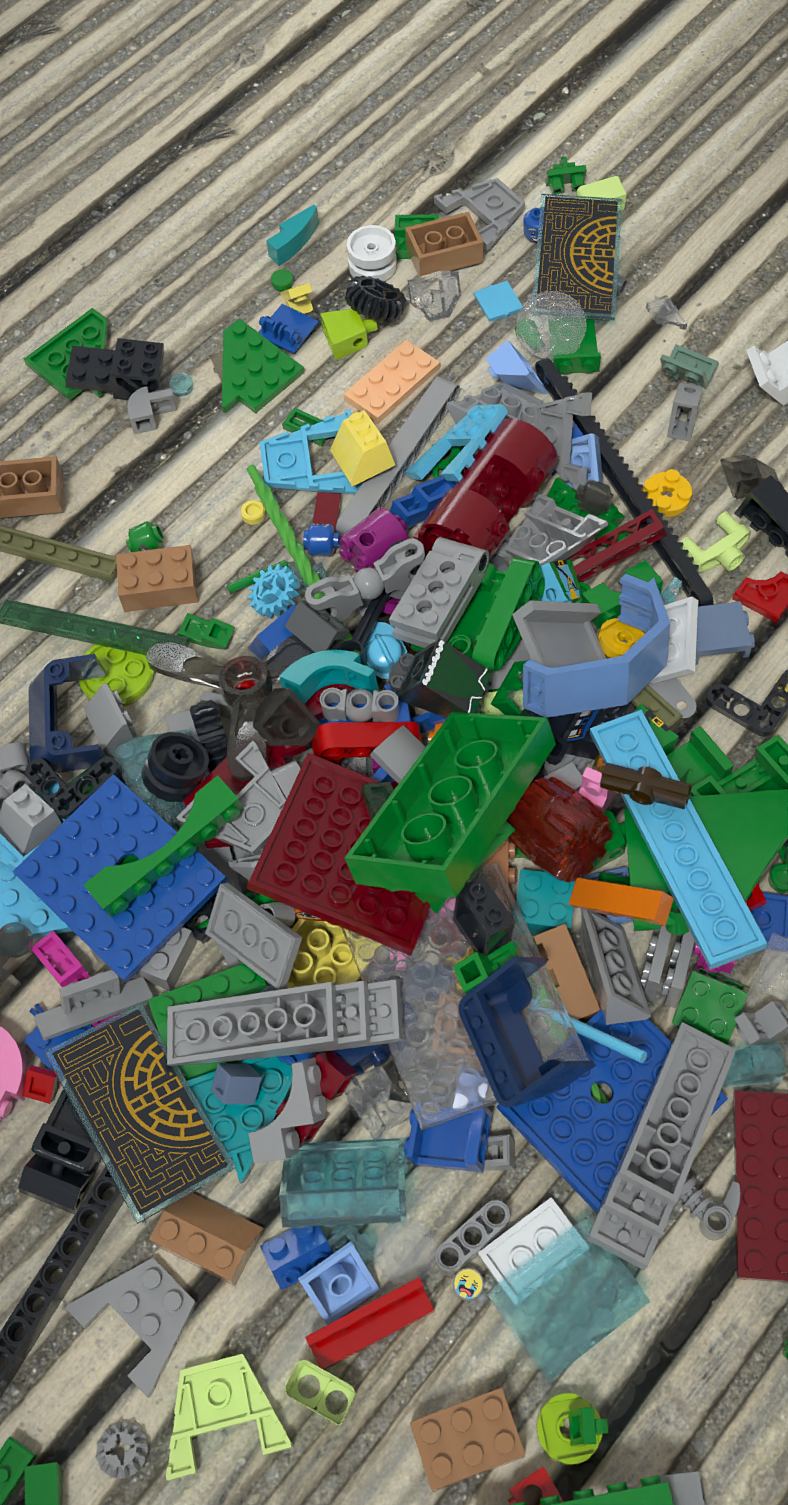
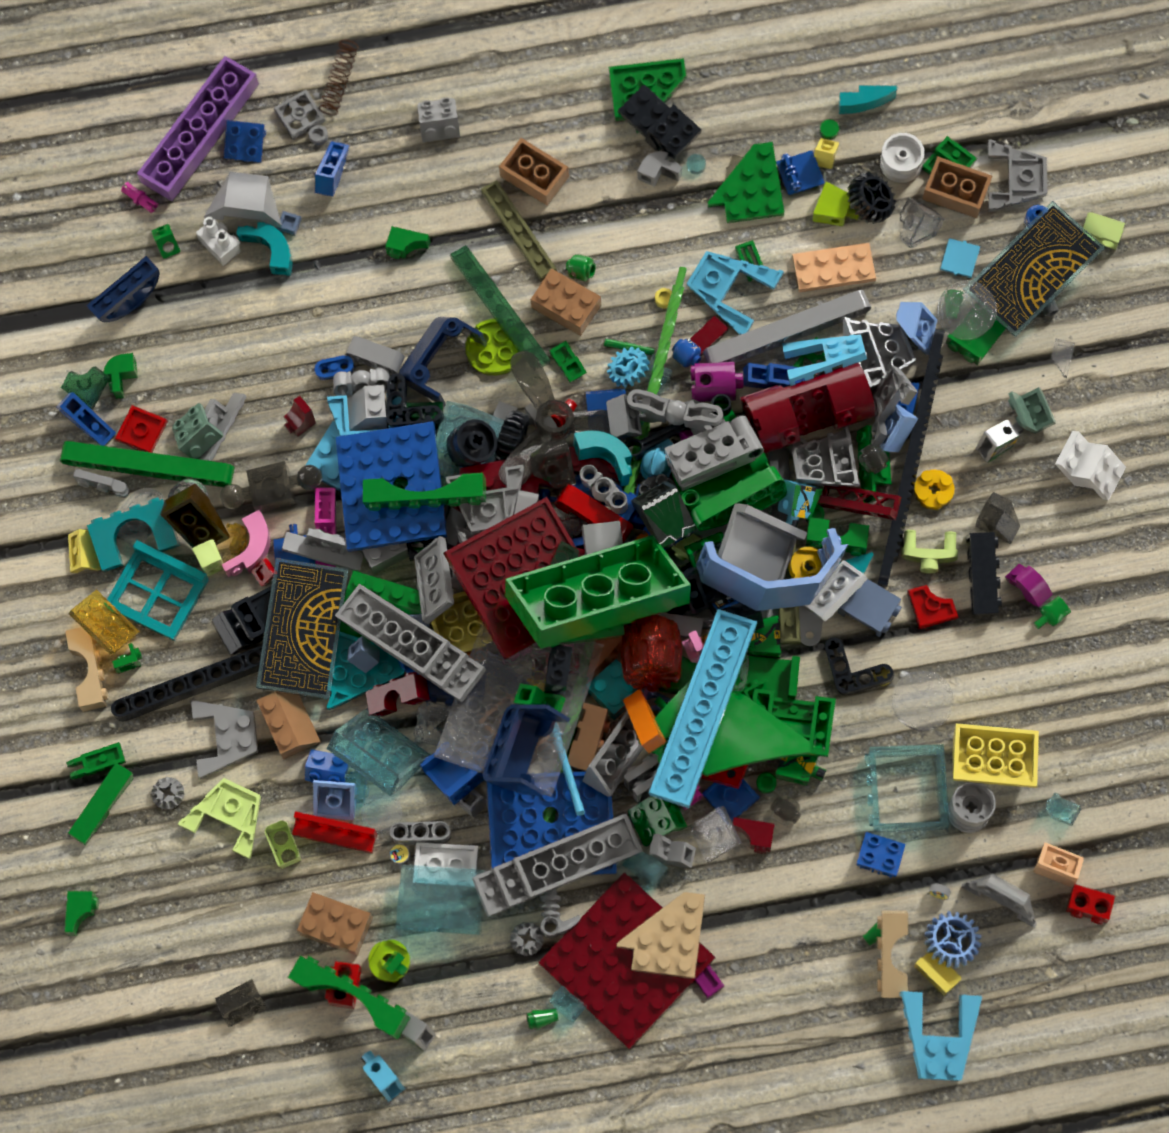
camera: 40 degrees right, 10 degrees up
light grey slope [84,683,138,759] -> none
light grey arch [248,1057,327,1164] -> none
light yellow slope [330,410,395,487] -> none
green hips [545,156,587,195] -> none
dark brown piece [600,763,692,810] -> none
clear tile [661,577,682,605] -> none
none -> light grey gear [510,922,544,956]

